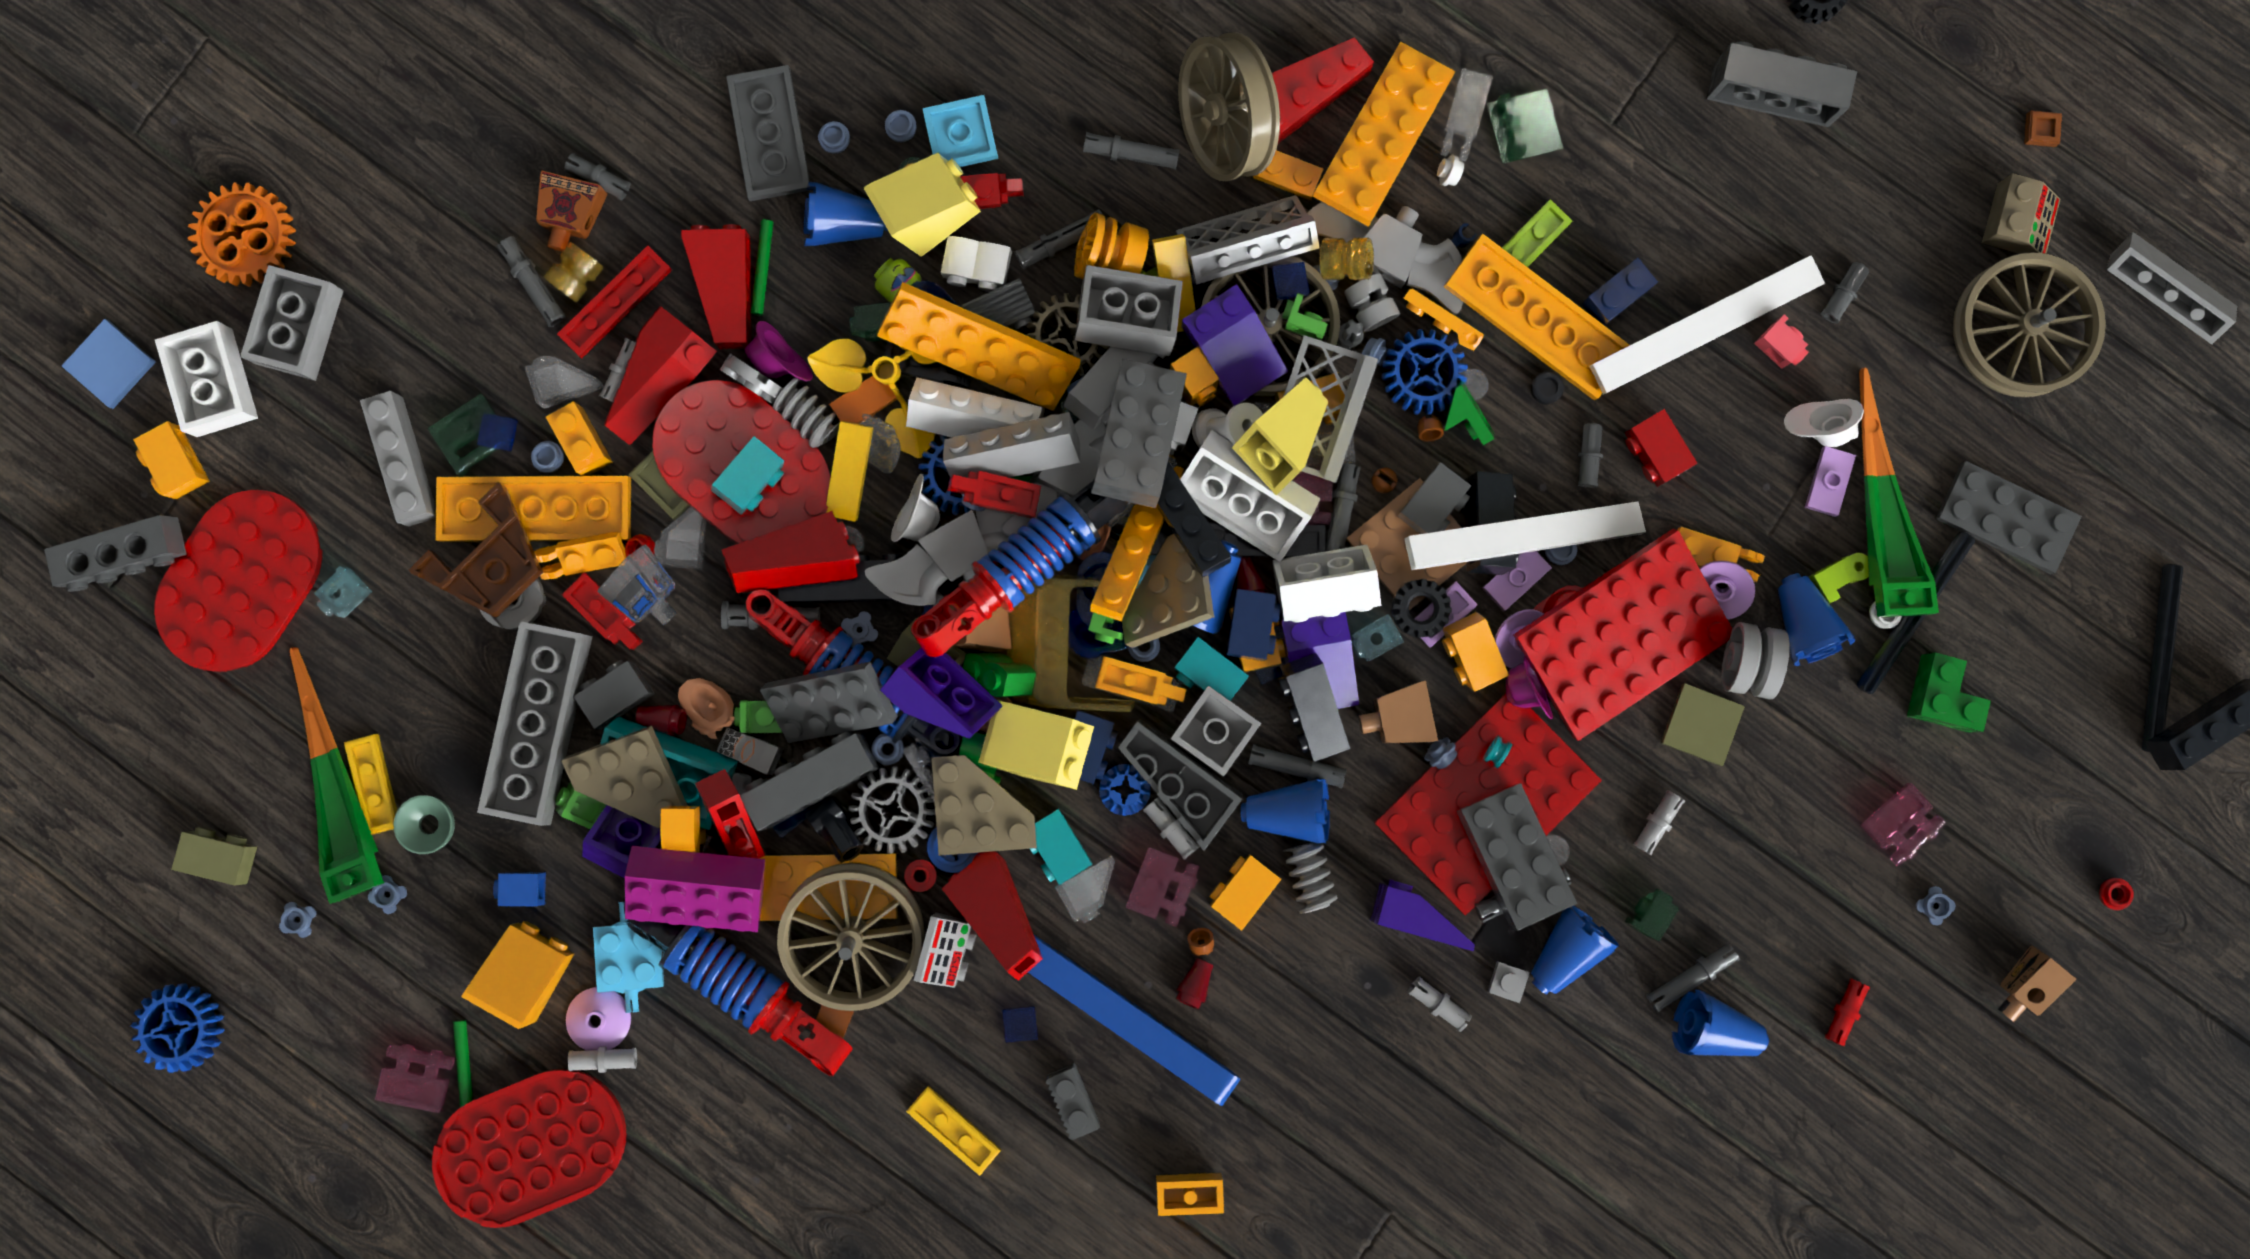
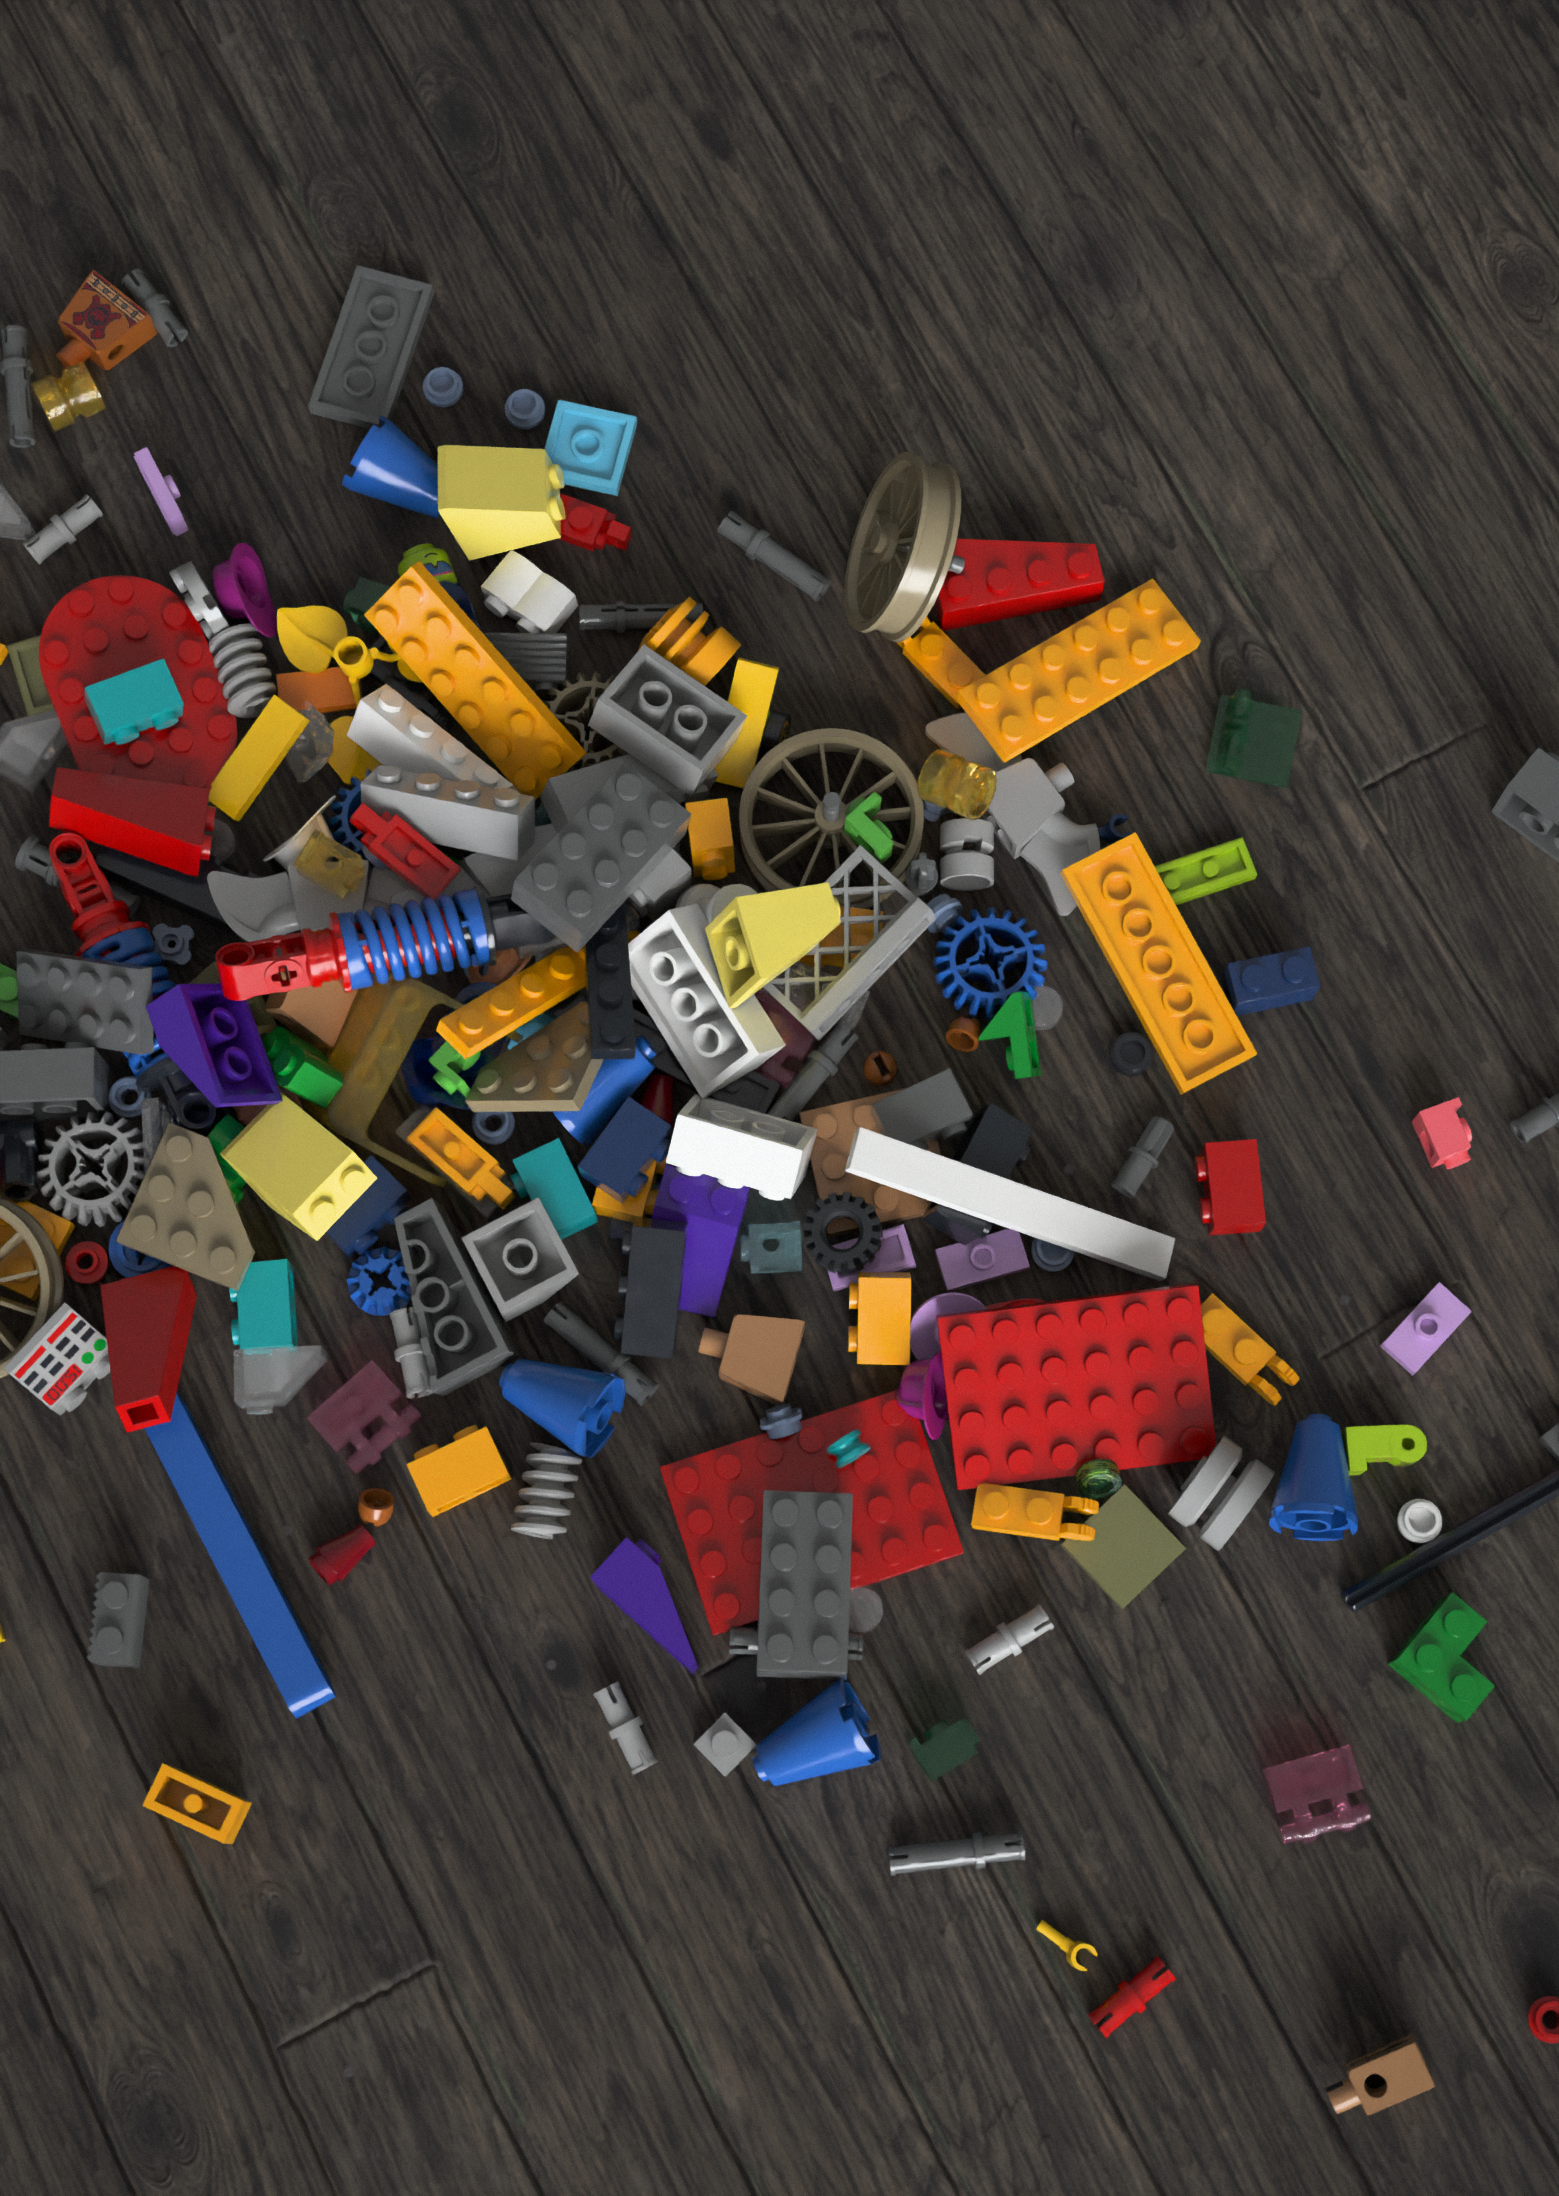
camera: 30 degrees right, 10 degrees down
red plate [557,246,672,358] -> none
red wedge [604,306,717,445] -> none
red slope [681,224,751,349] -> none
green bar [750,219,774,316] -> none
clear blue tile [1003,1006,1038,1043] -> none
light grey fence [1176,195,1320,284] -> none
dark purple slope [1181,284,1288,406] -> none
clear blue tile [1272,262,1309,300] -> none
light orange hinge [1404,288,1484,351] -> none
white plate [1437,154,1464,186] -> none
clear hinge [1440,68,1493,162] -> none
white tile [1589,255,1825,394] -> none
blue cone [1672,990,1769,1056] -> none
lavender dish [1699,561,1755,619] -> none
white piece [1784,399,1864,447] -> none
green plate [1859,367,1939,617] -> none
sand blue plate [1916,886,1956,925] -> none
none -> lavender plate [134,447,189,536]
none -> clear yellow brick [293,829,365,899]
none -> light orange hinge [971,1483,1099,1541]
none -> yellow hand [1036,1920,1097,1971]
none -> clear green tile [1076,1459,1122,1499]

